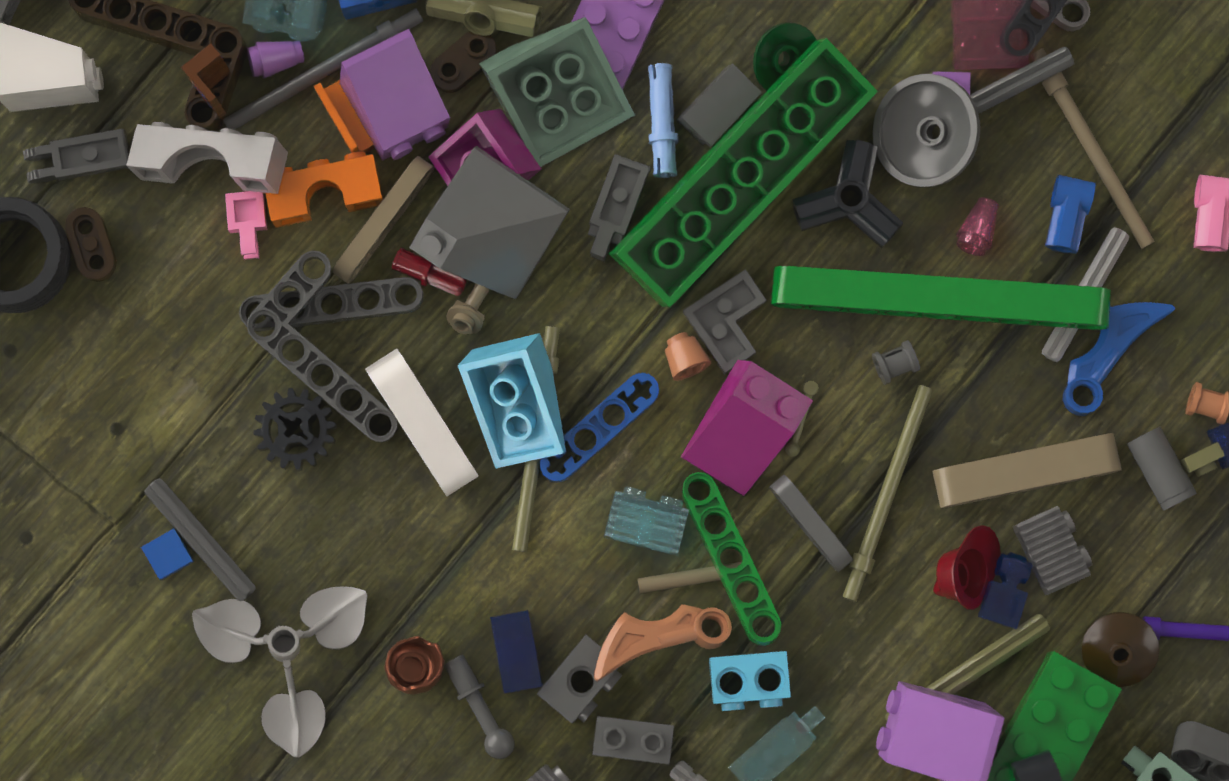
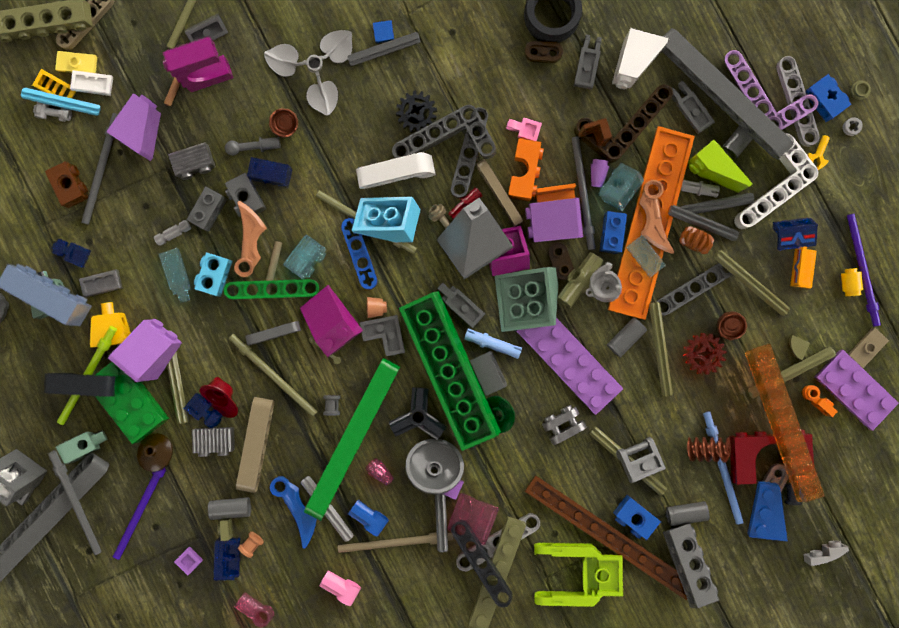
camera: 110 degrees right, 5 degrees up
light grey arch [126,122,288,194] -> none

